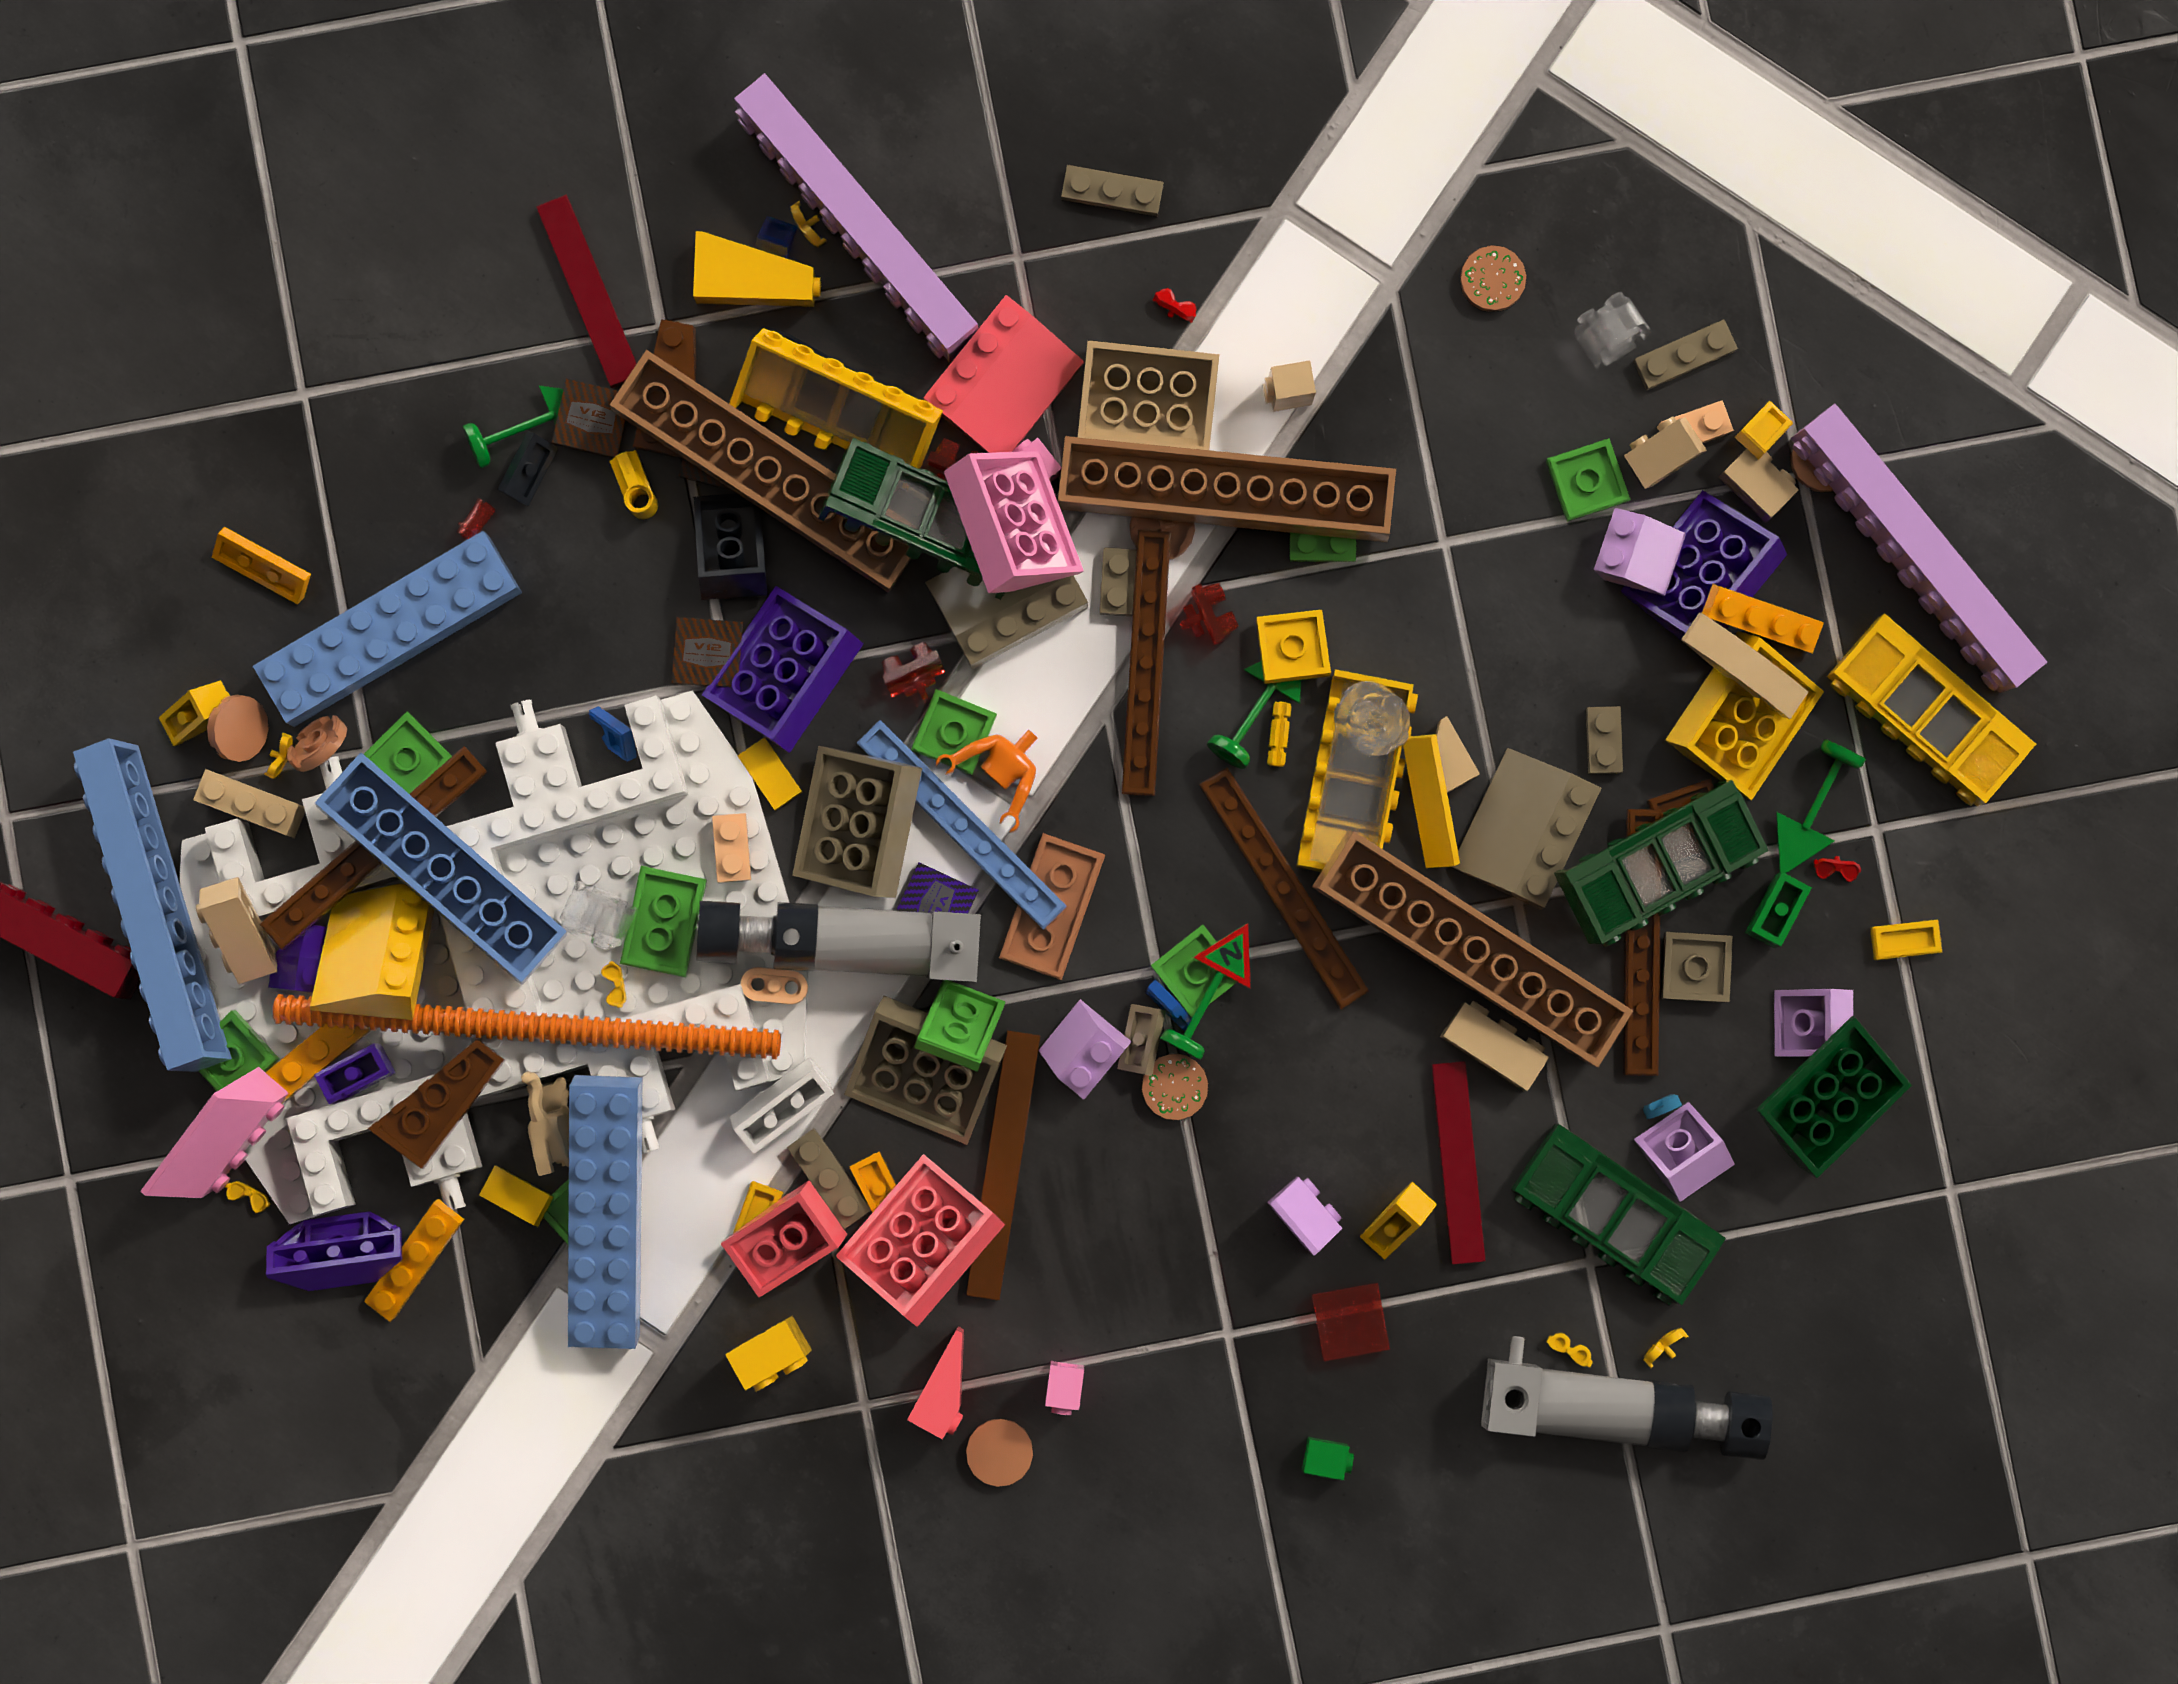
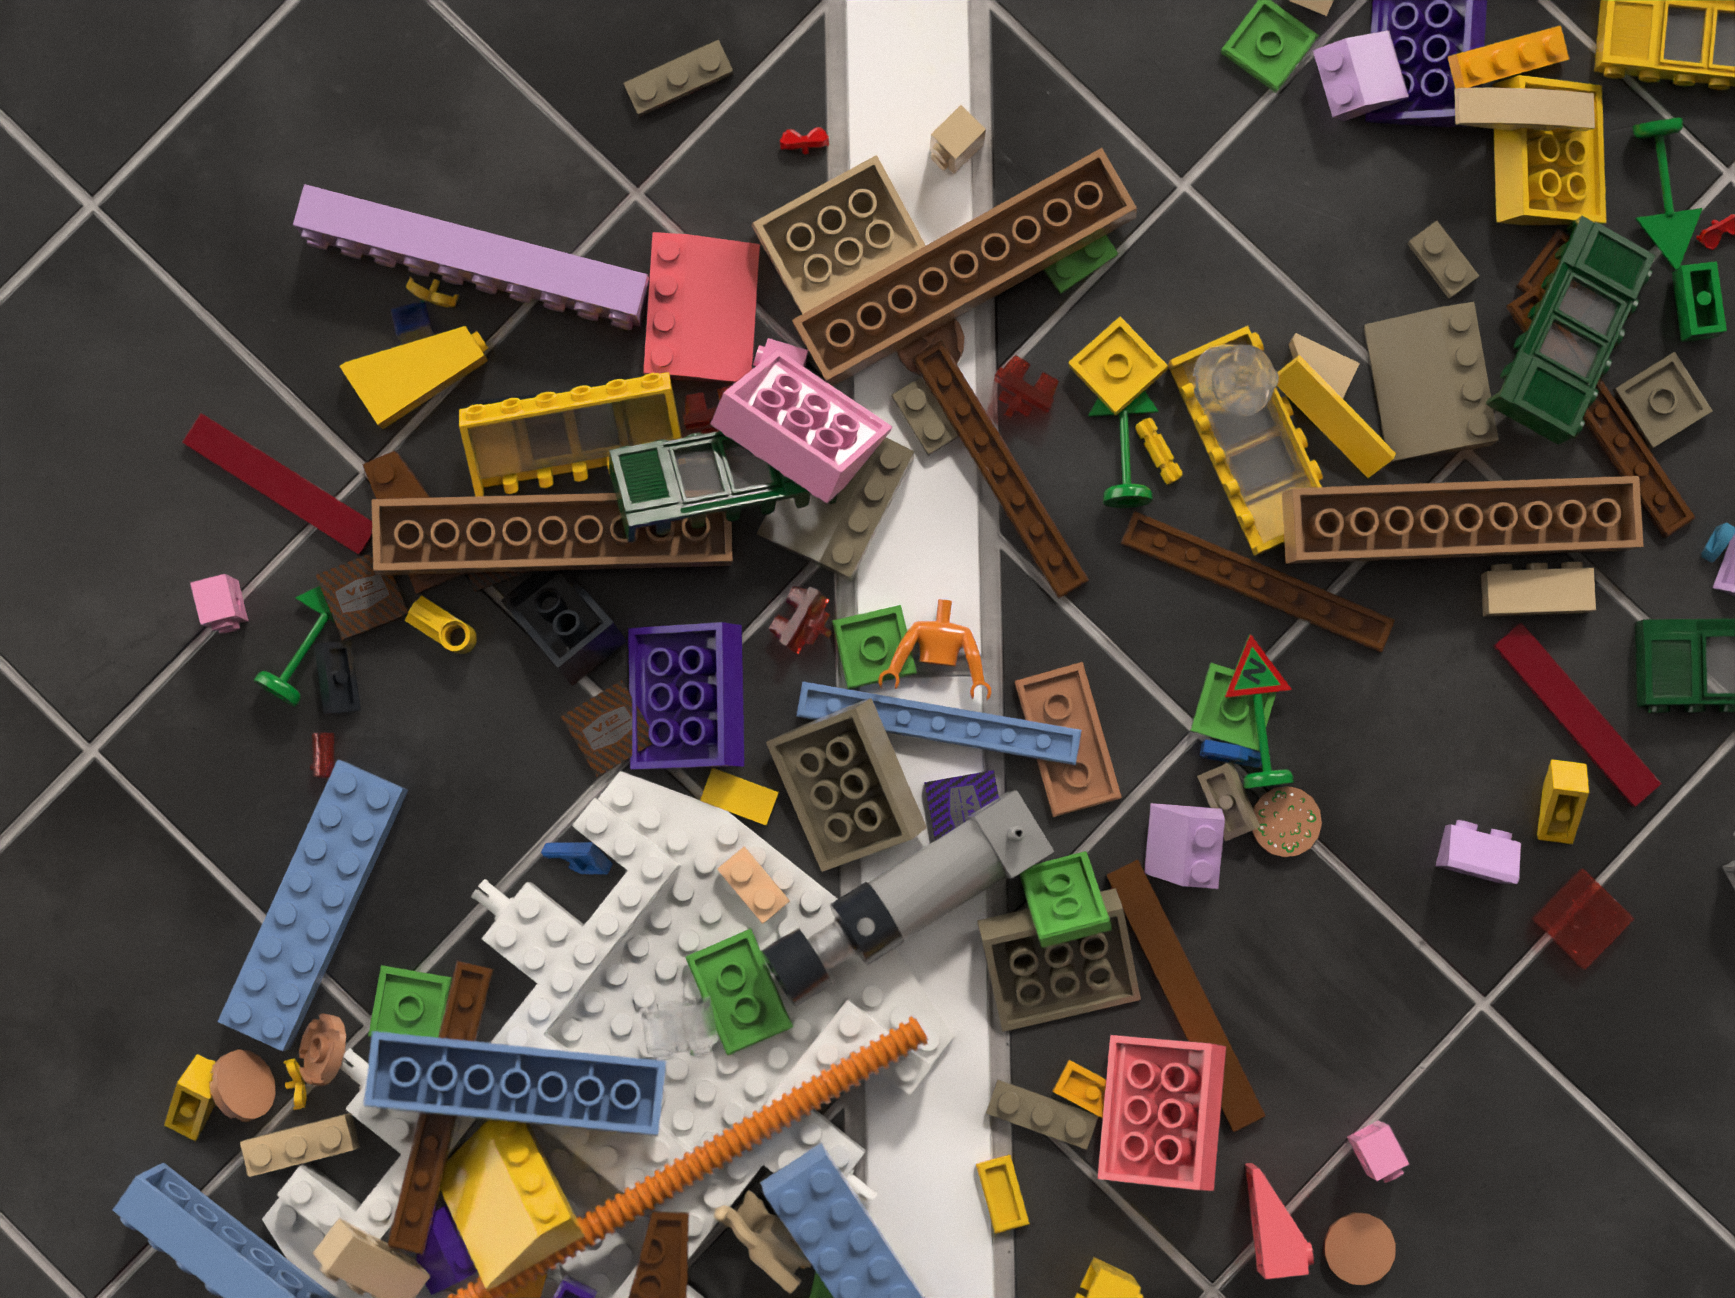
camera: 30 degrees left, 0 degrees up
light orange plate [212,527,311,604] -> none
yellow piece [601,961,627,1008] -> none
coral slope [721,1181,848,1298] -> none
white brick [730,1057,834,1154] -> none
light nougat plate [741,967,808,1005] -> none
green brick [1302,1437,1354,1480] -> none
none -> bright pink brick [190,574,248,634]

